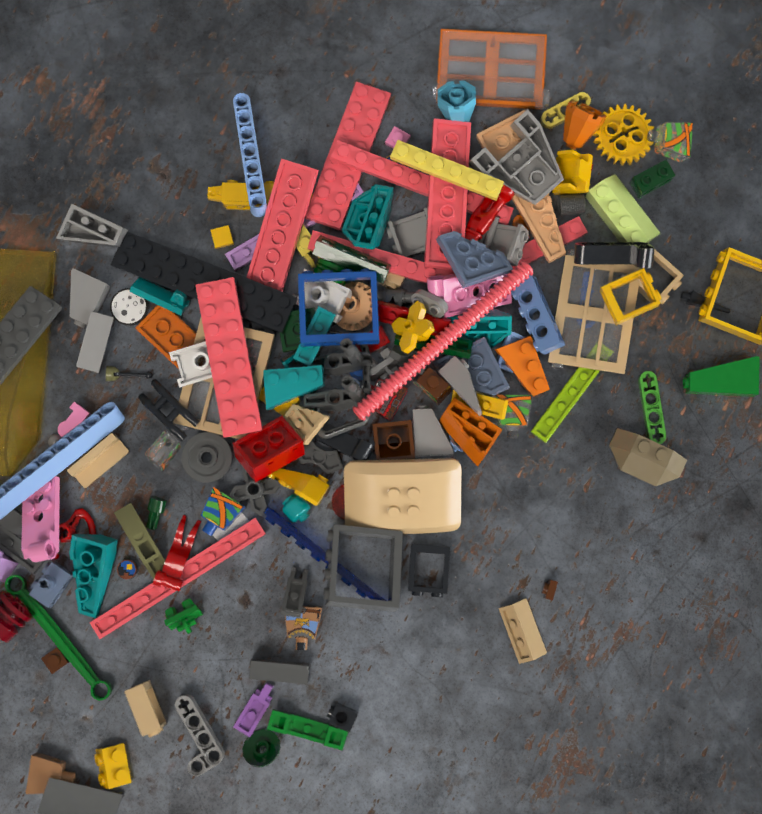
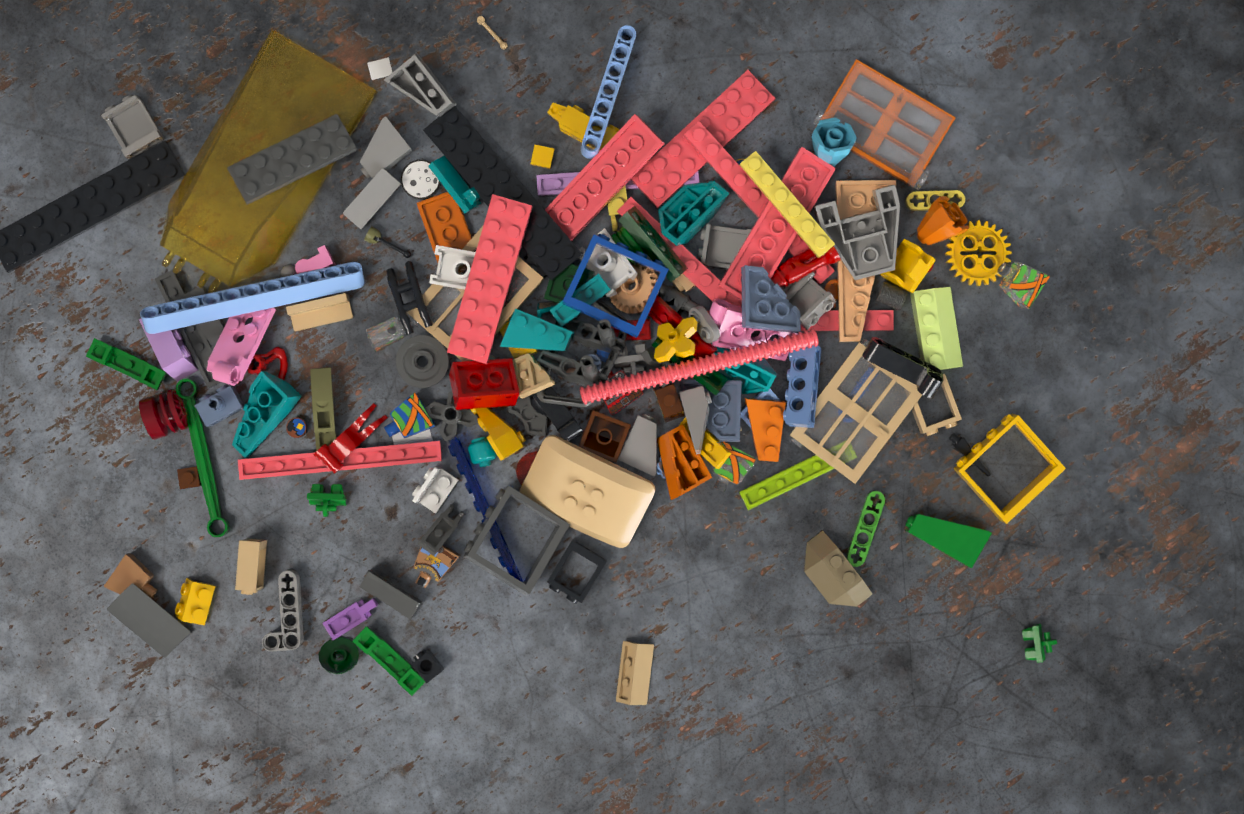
camera: 30 degrees right, 5 degrees up
dark green piece [146,496,167,530] -> none
bright pink plate [385,126,411,149] -> none
reddish brown plate [541,579,558,601] -> none
yellow window [600,268,661,325] -> none
dark green brick [629,159,676,199] -> none
none -> white sticker [367,57,393,80]
none -> white bracket [412,466,459,514]
none -> tan hinge [477,16,508,49]

